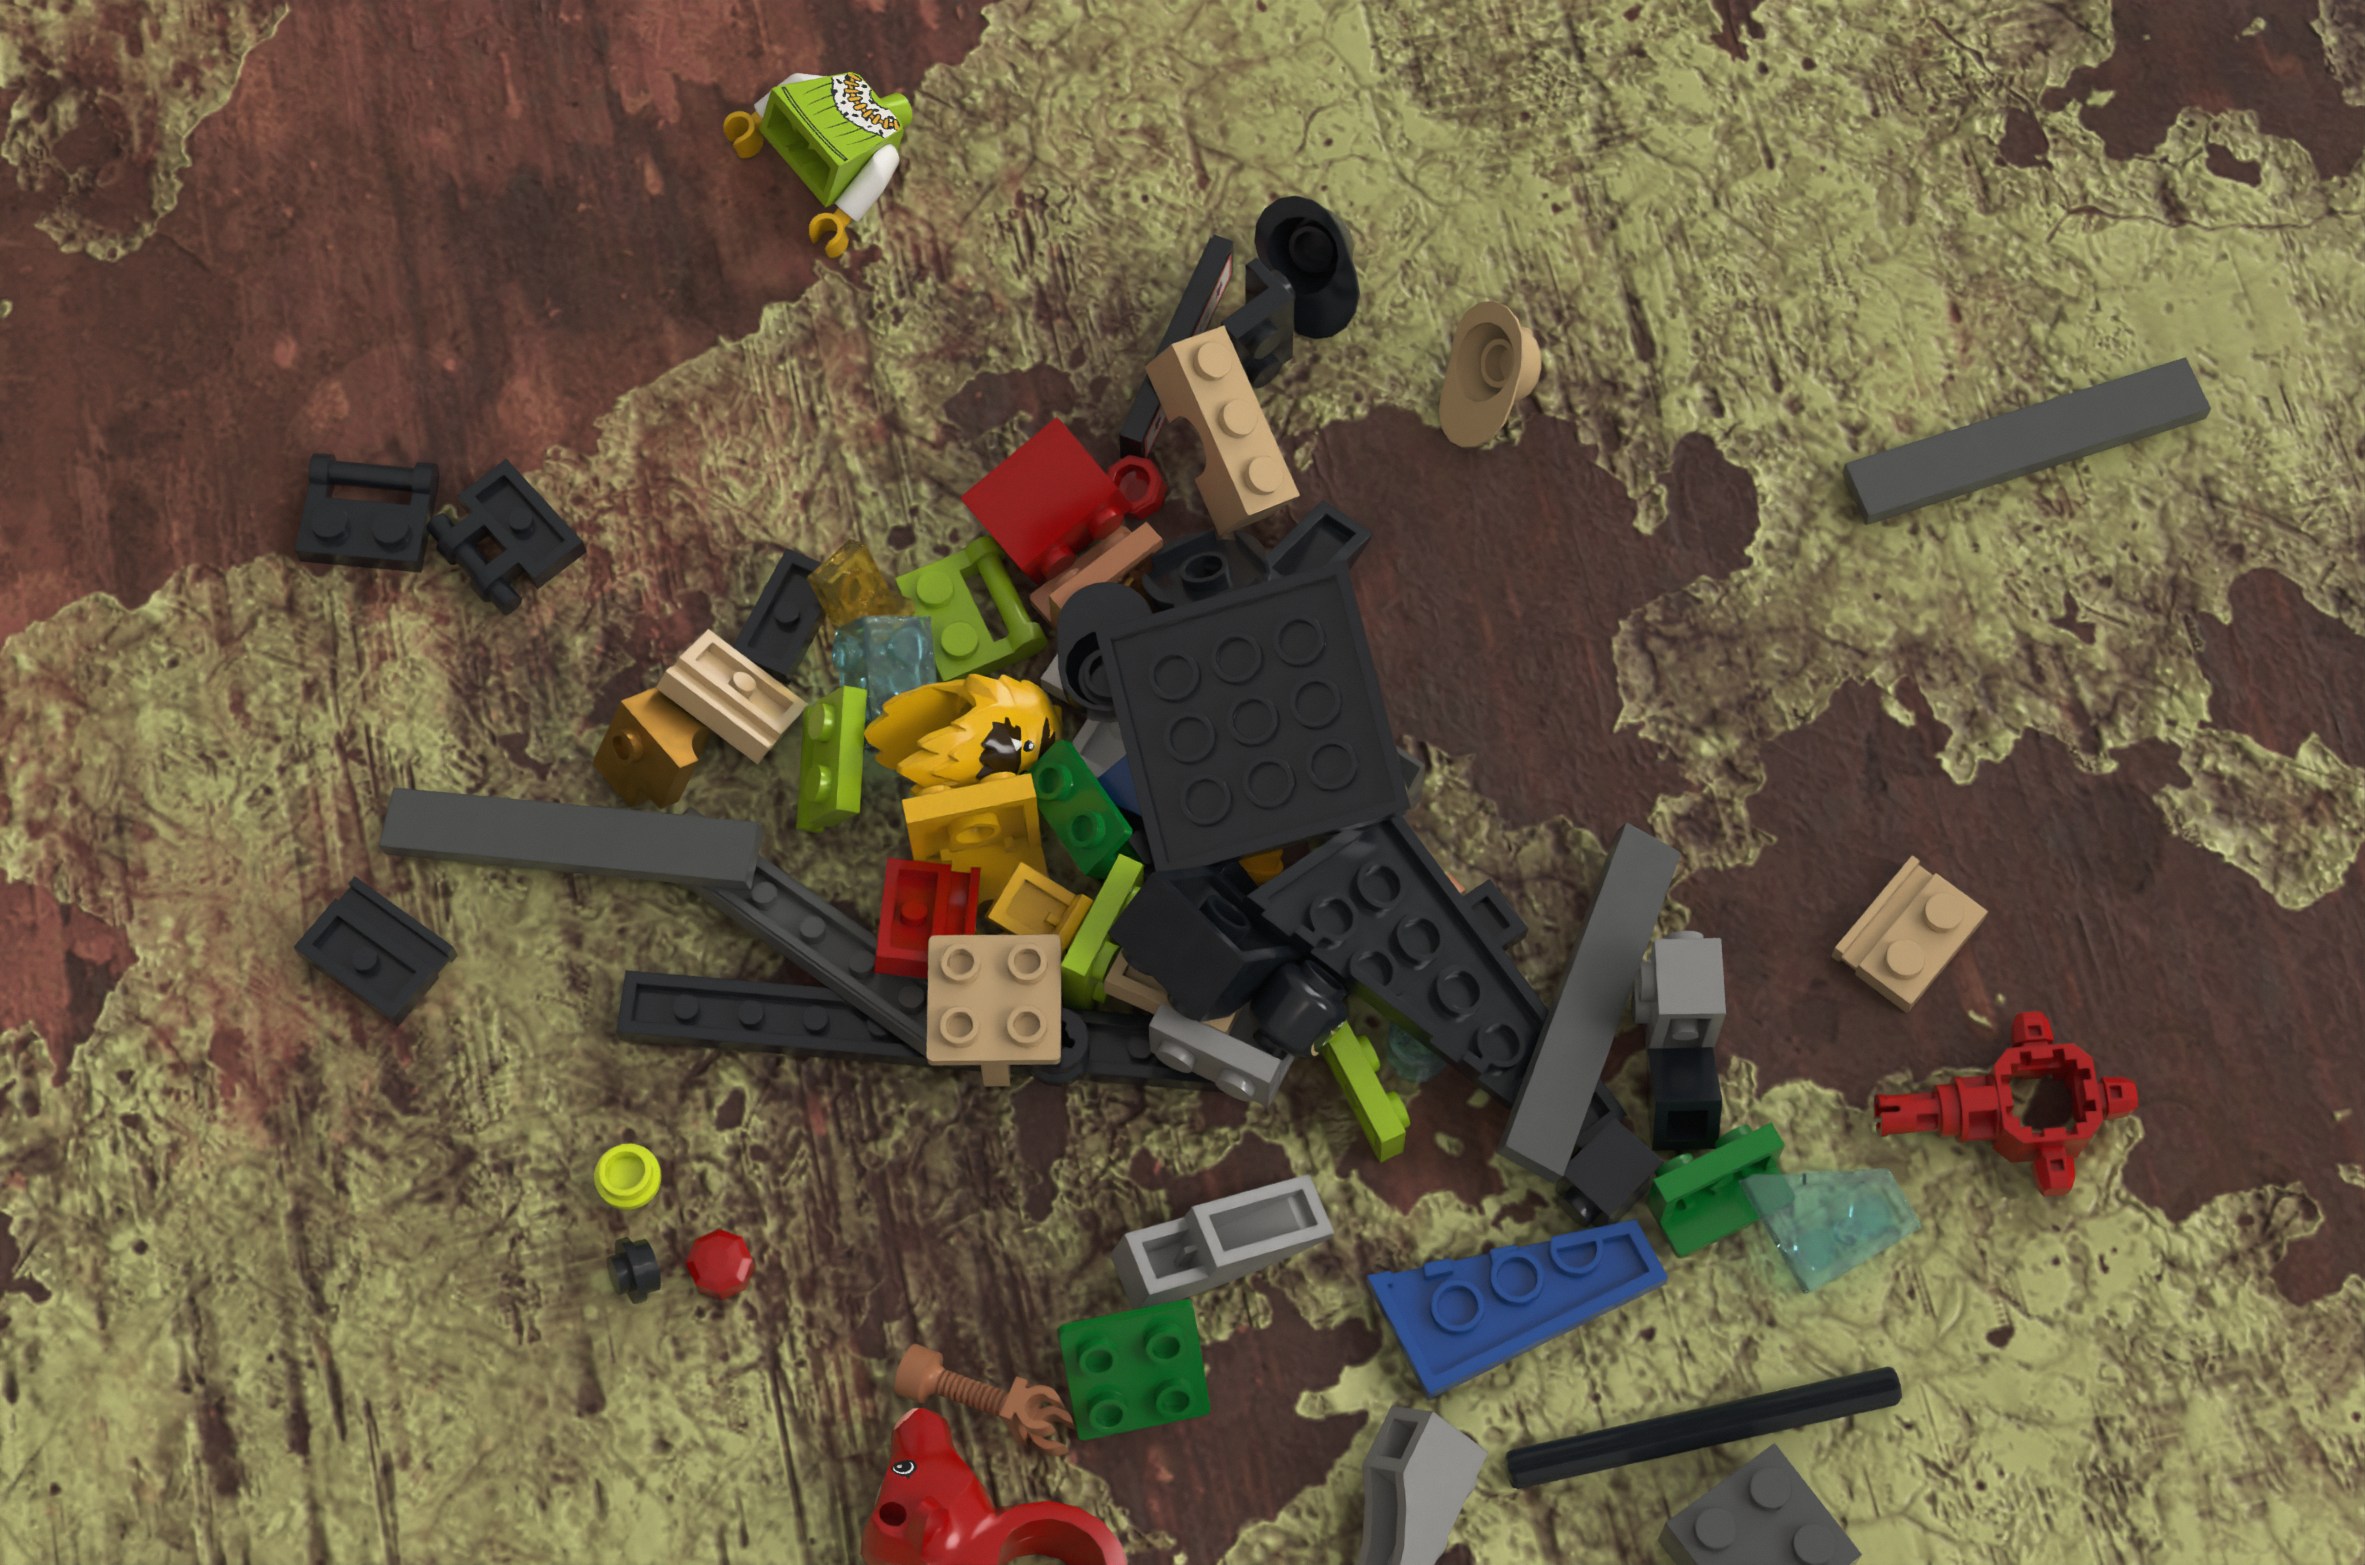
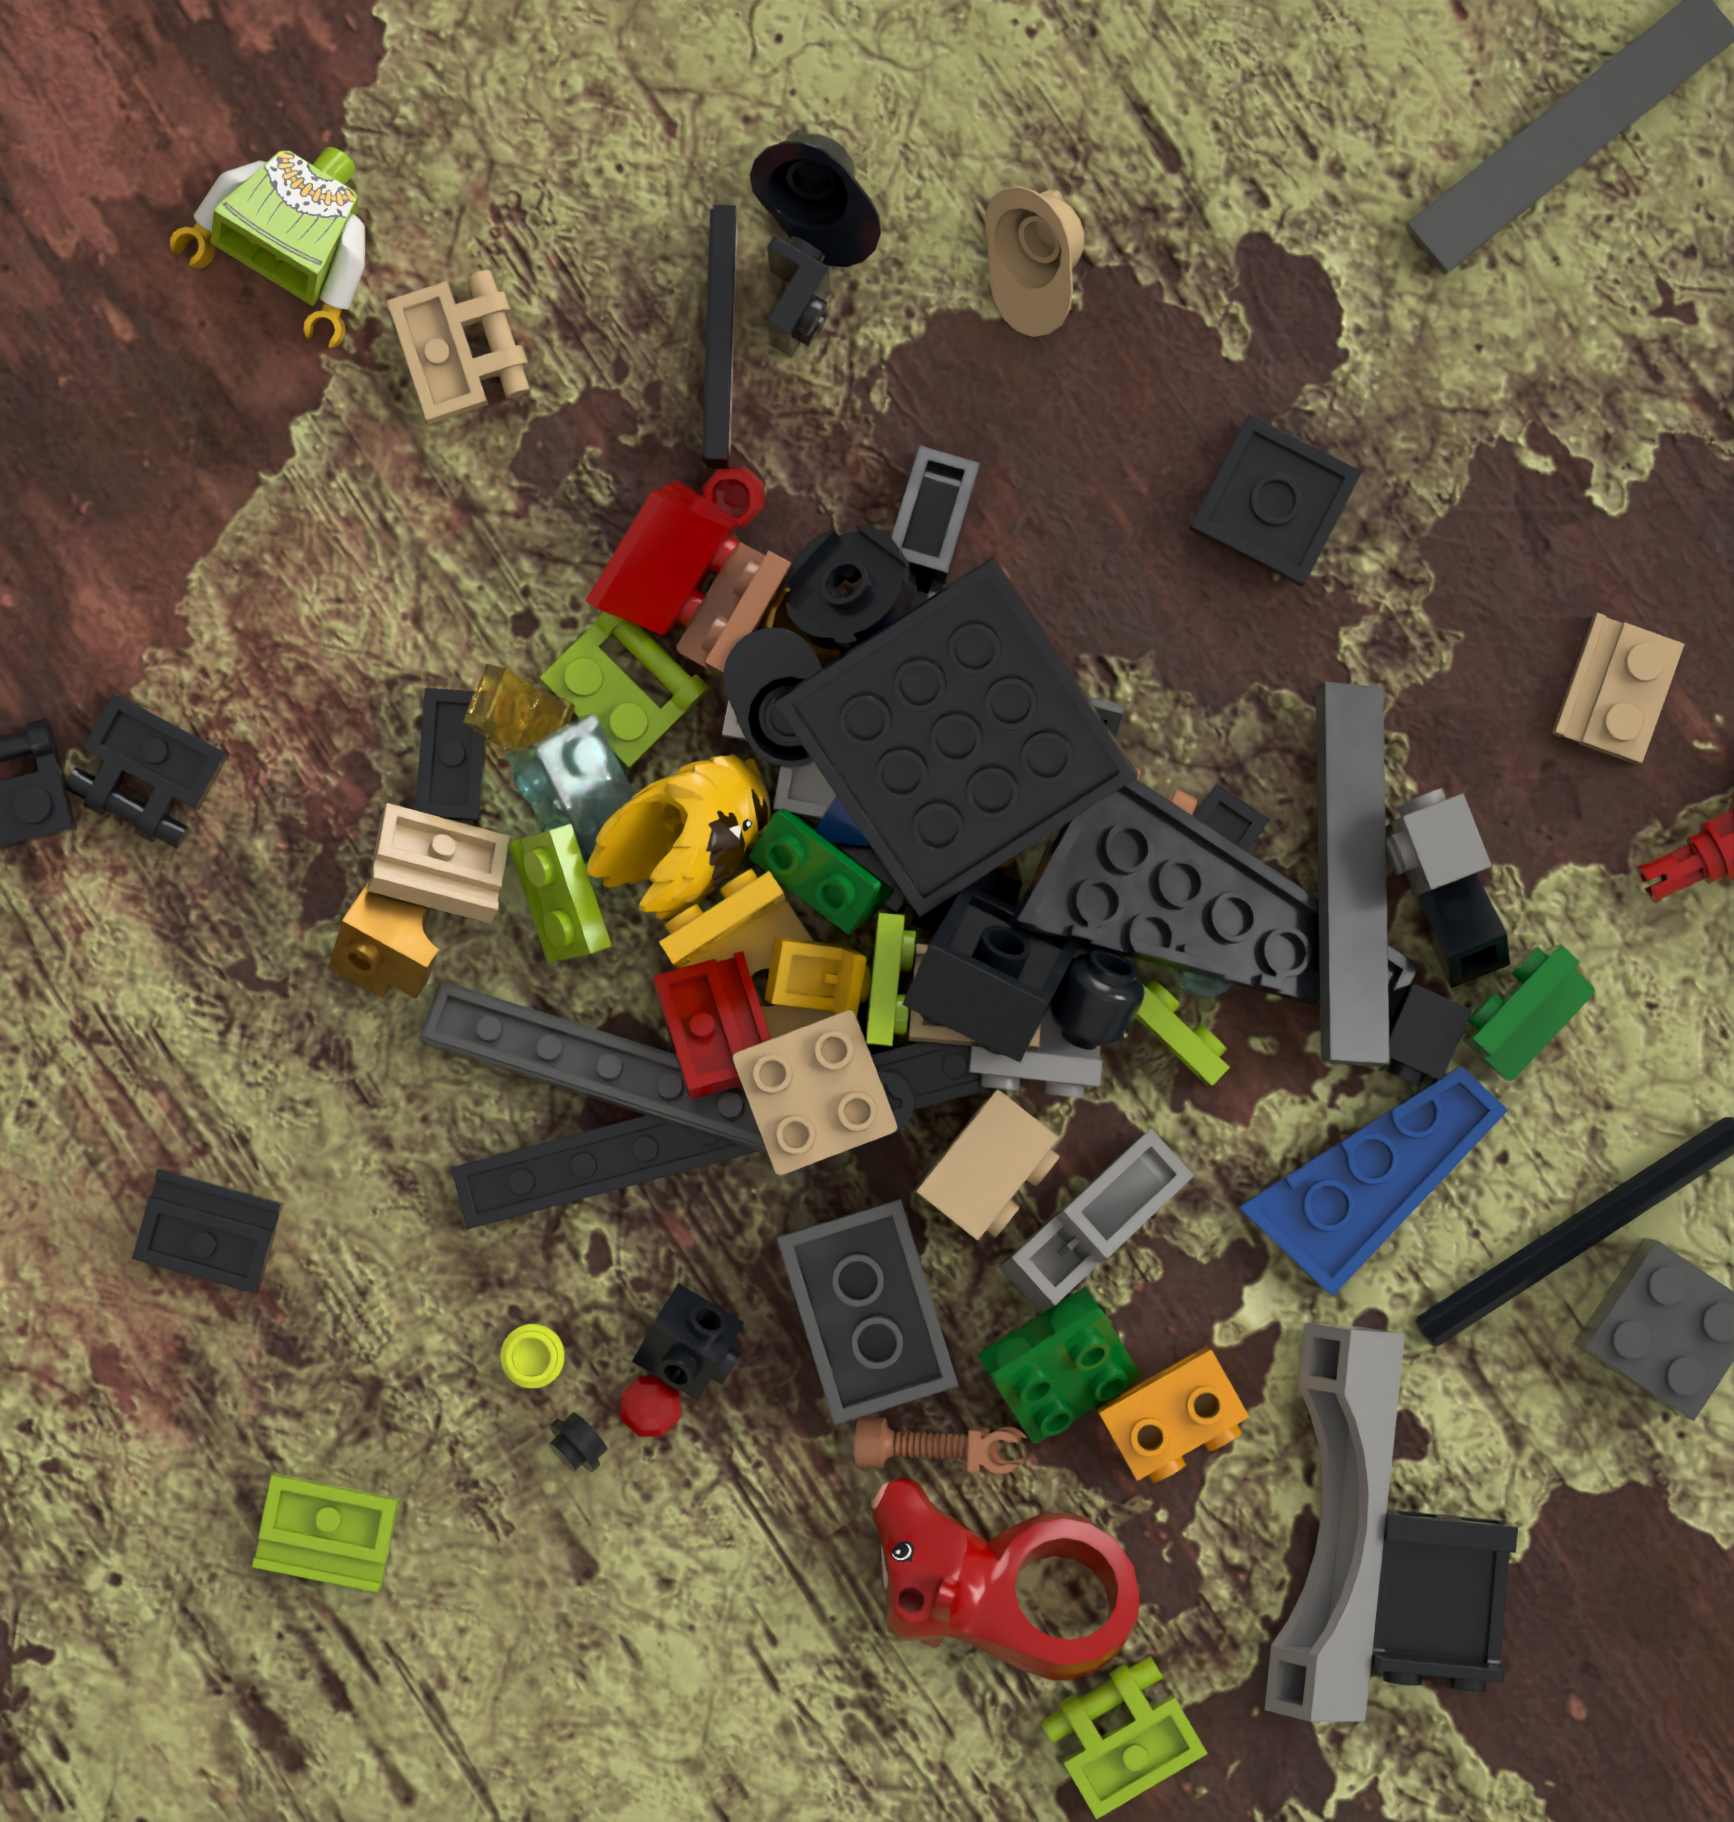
camera: 20 degrees left, 20 degrees up
dark grey tile [378,787,764,890] -> none
tan arch [1145,325,1300,536] -> none
clear light blue wing [1739,1168,1922,1294] -> none
none -> lime plate [252,1473,400,1593]
none -> tan plate [387,270,530,424]
none -> black brick [632,1283,745,1401]
none -> dark grey brick [777,1198,958,1425]
none -> tan brick [915,1089,1060,1241]
none -> light orange brick [1095,1346,1250,1483]
none -> black plate [1189,414,1362,587]

